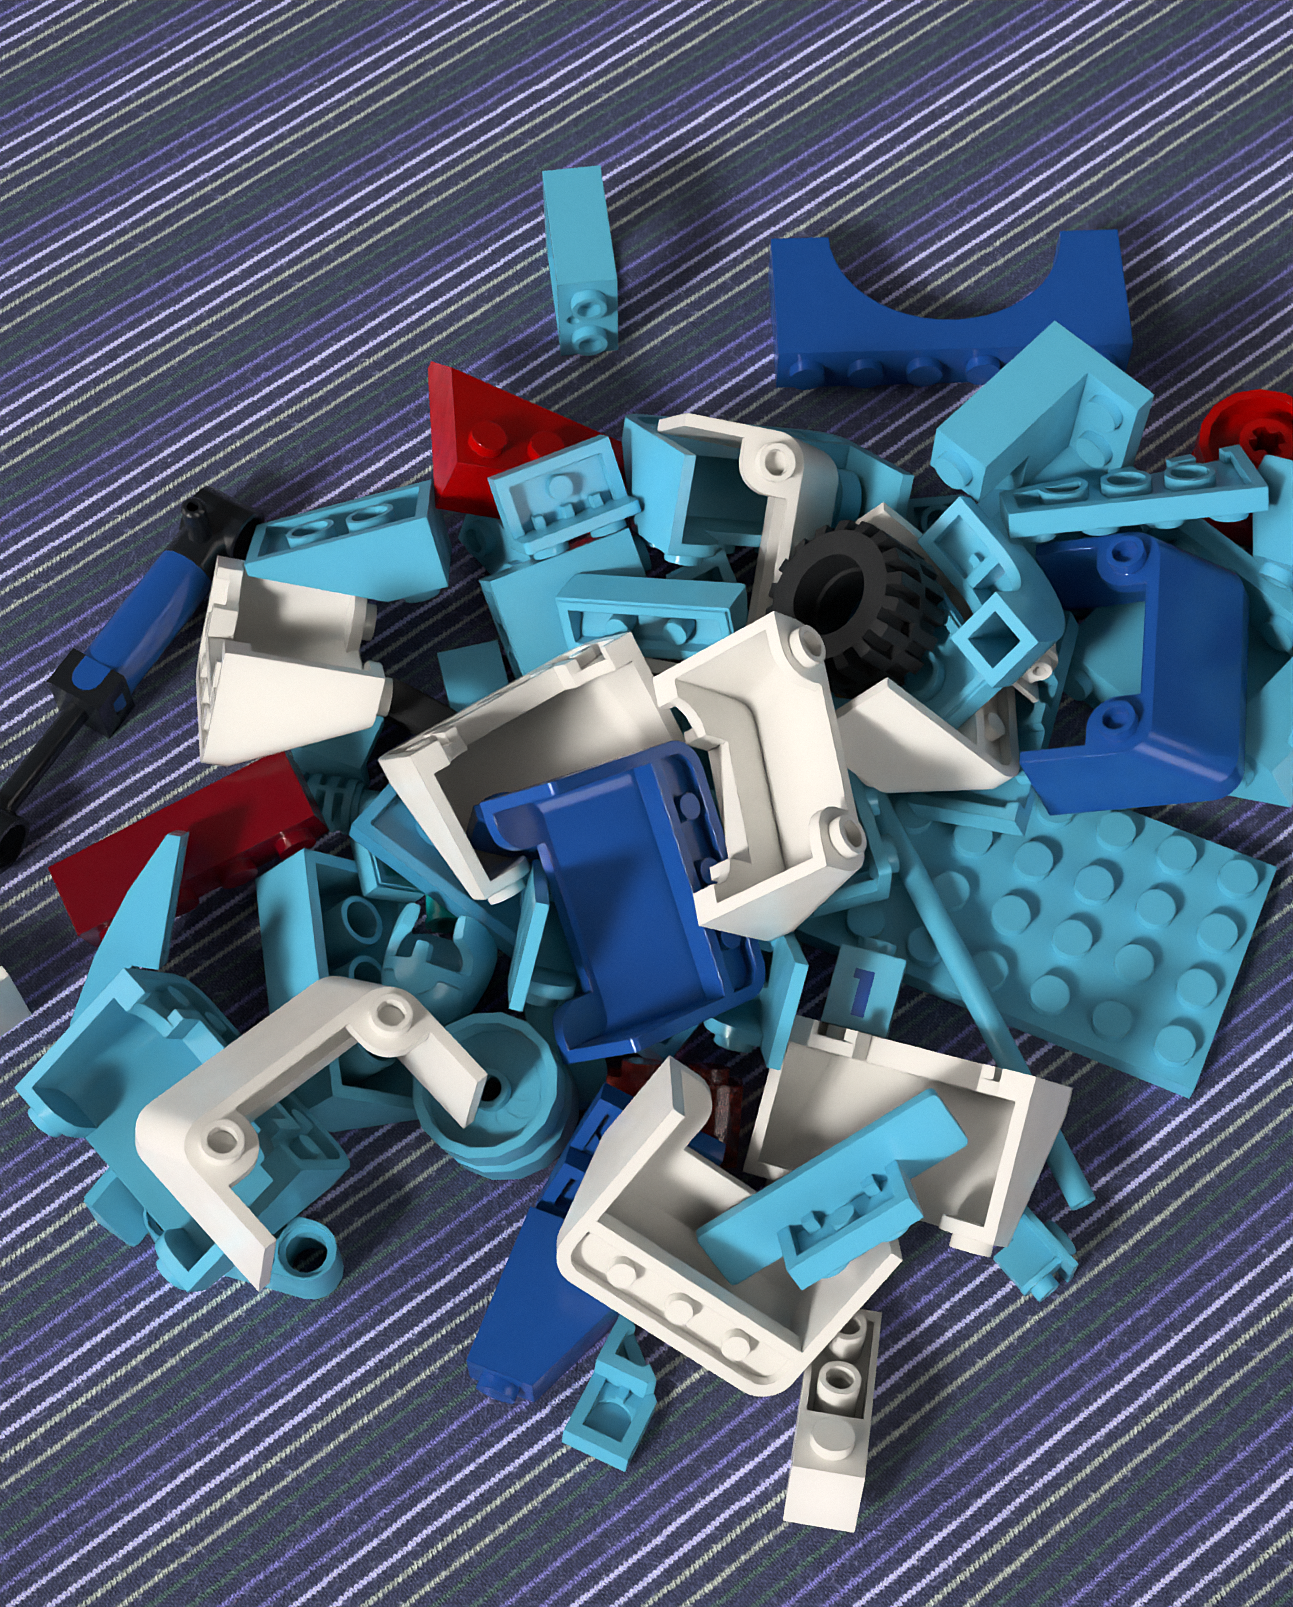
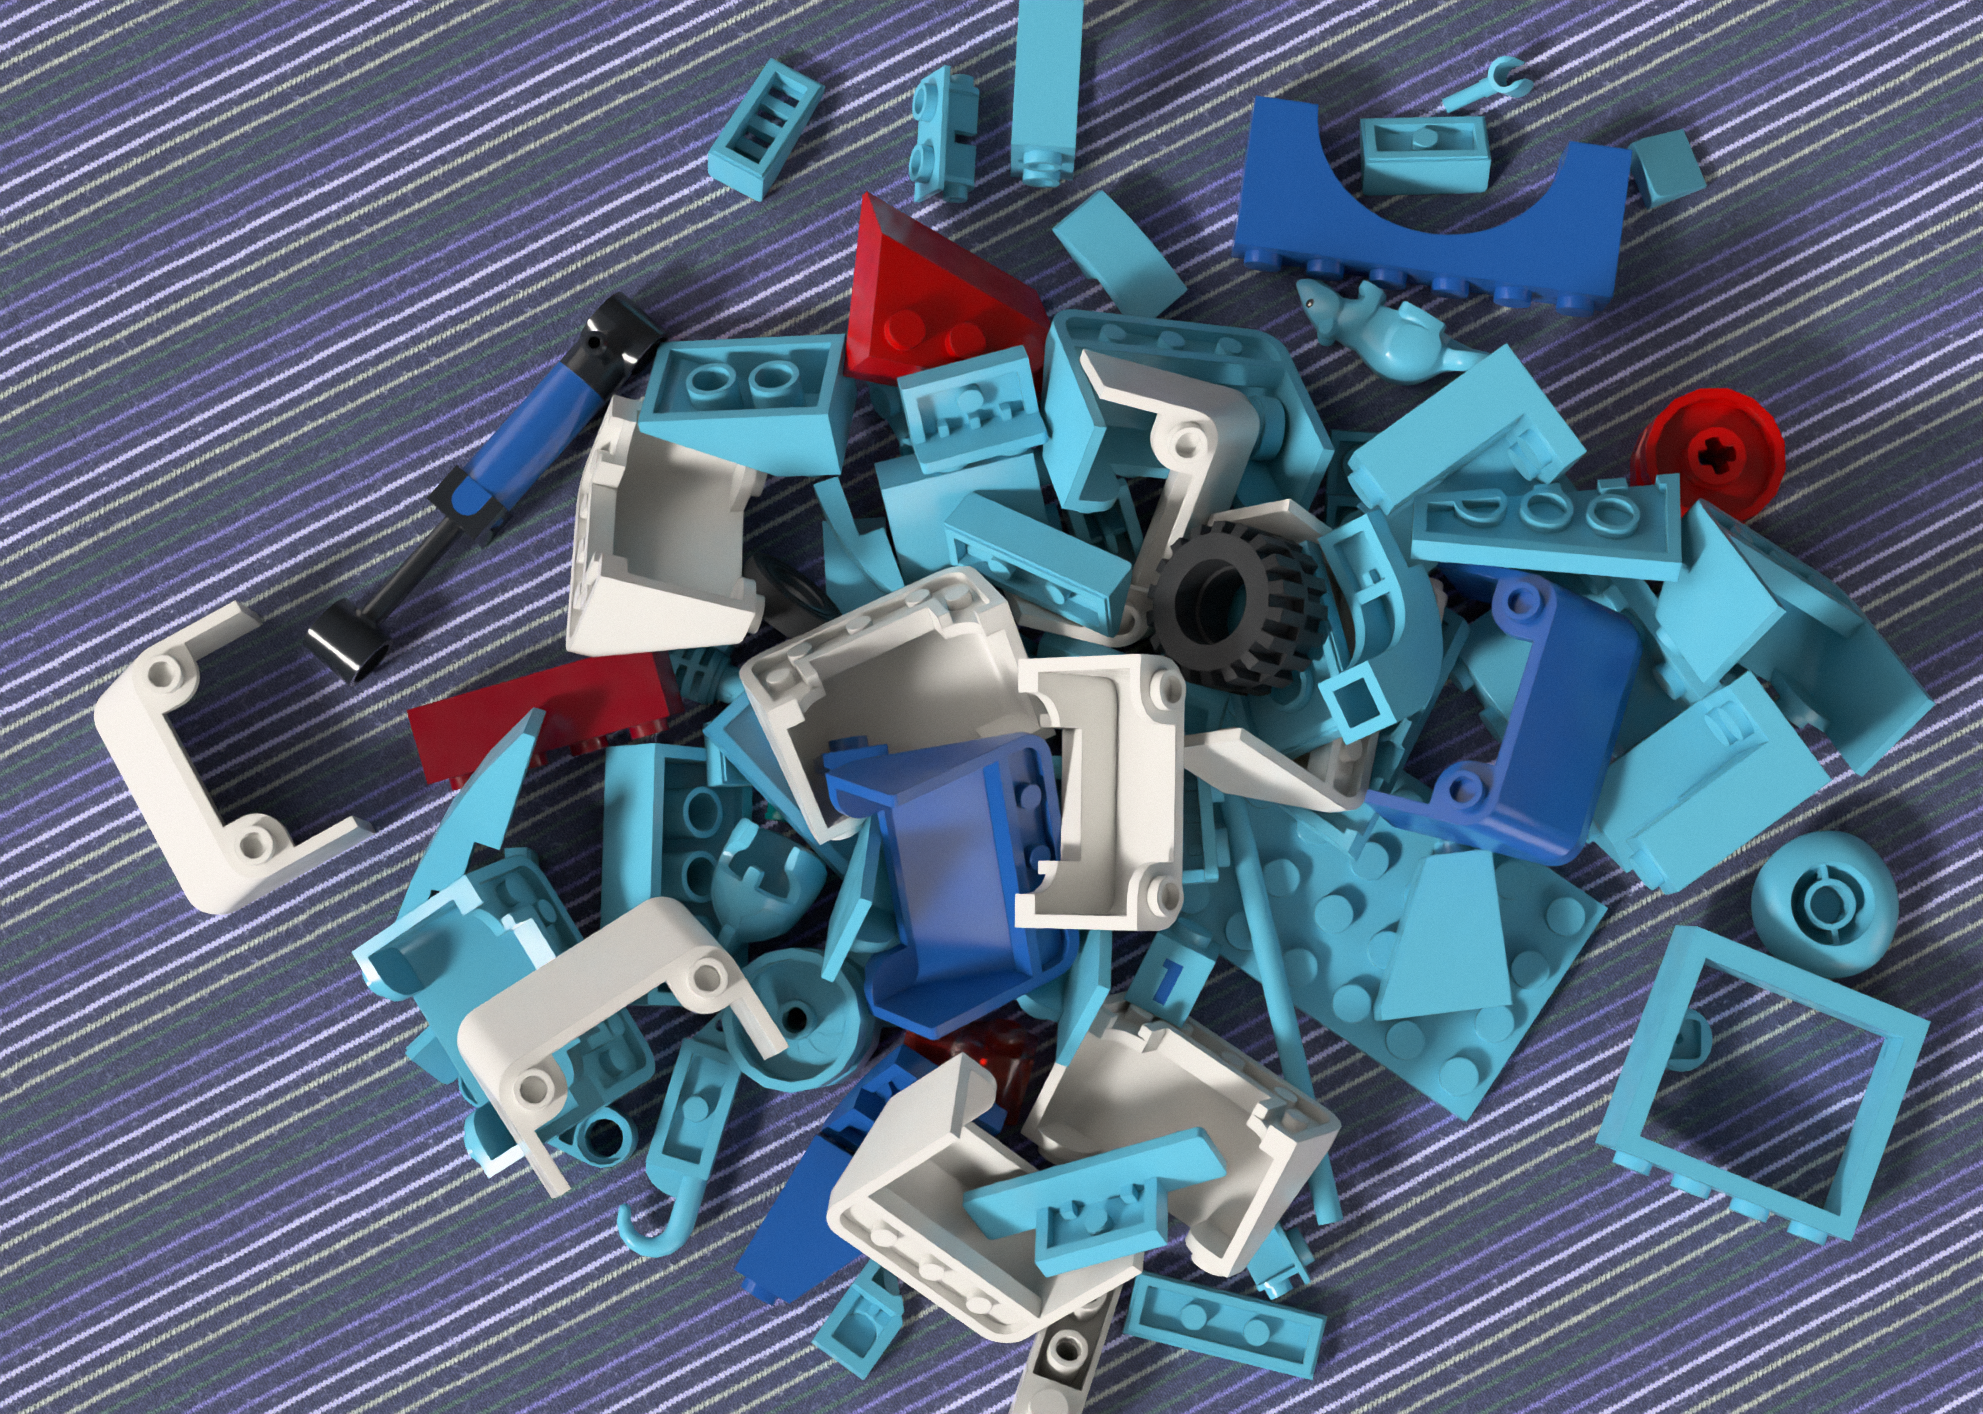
camera: 10 degrees right, 20 degrees up
none -> medium azure plate [617,1010,742,1258]
none -> medium azure slope [708,58,825,202]
none -> medium azure slope [813,476,905,595]
none -> medium azure hinge [909,65,980,203]
none -> medium azure slope [1052,190,1188,318]
none -> medium azure tile [1122,1270,1327,1380]
none -> medium azure animal [1296,278,1491,386]
none -> medium azure slope [1360,116,1491,196]
none -> medium azure slope [1373,841,1513,1021]
none -> medium azure hand [1442,56,1534,113]
none -> medium azure slope [1627,129,1707,210]

